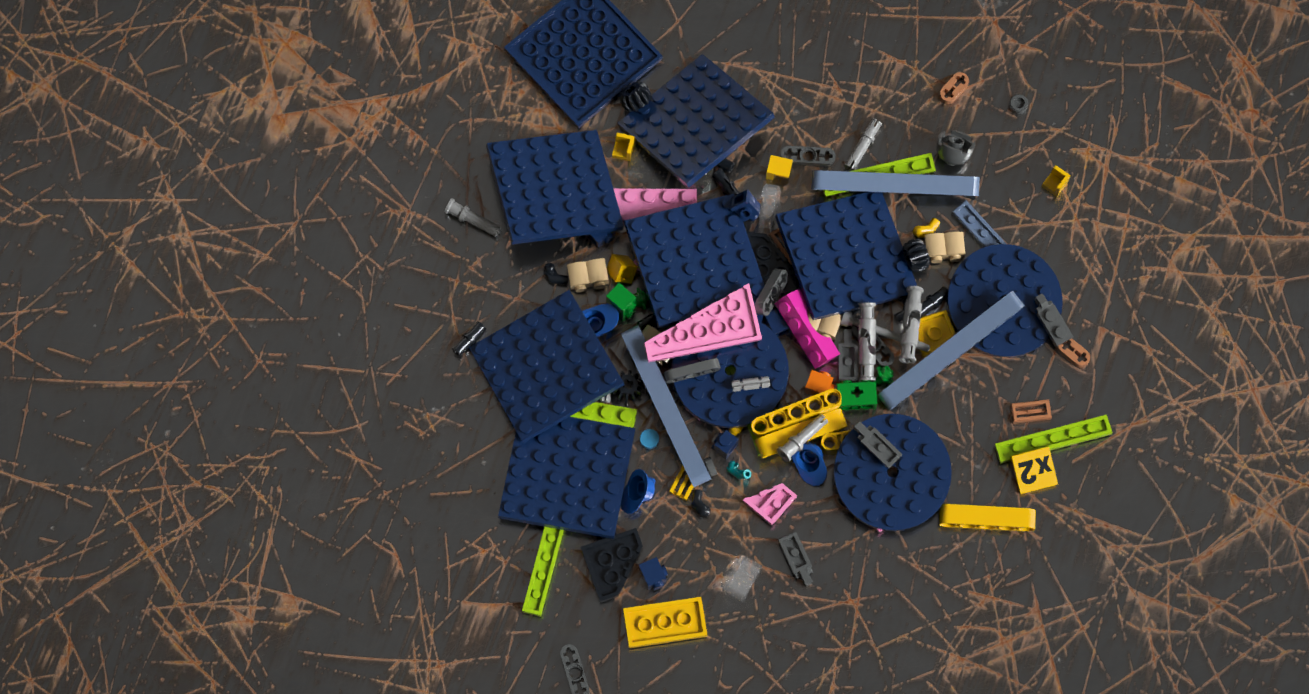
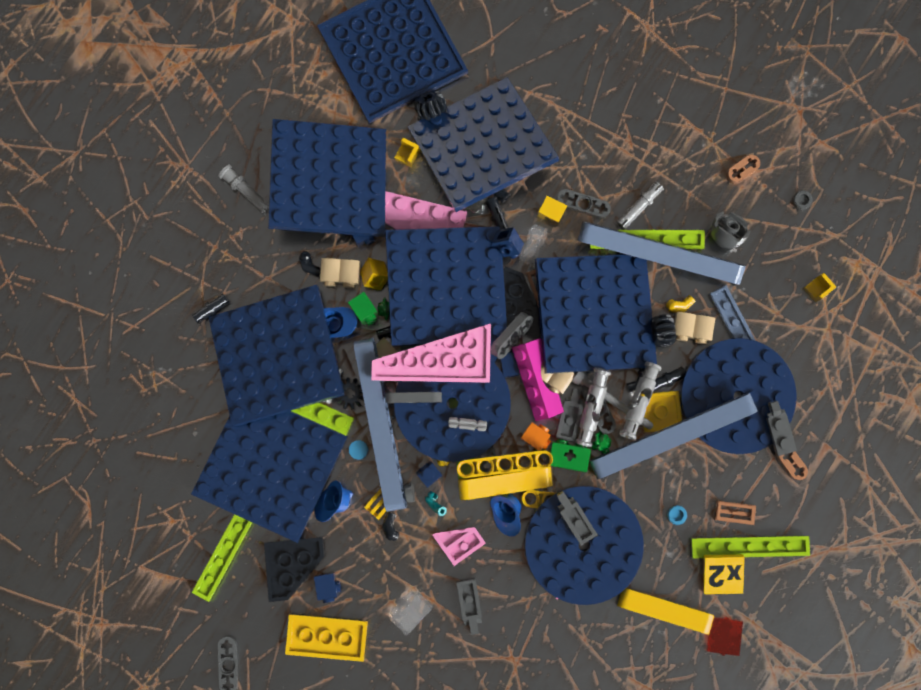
camera: 15 degrees right, 10 degrees up
light grey pin [777,413,828,462] -> none
none -> dark azure tile [667,505,687,525]
none -> clear red piece [707,617,743,656]

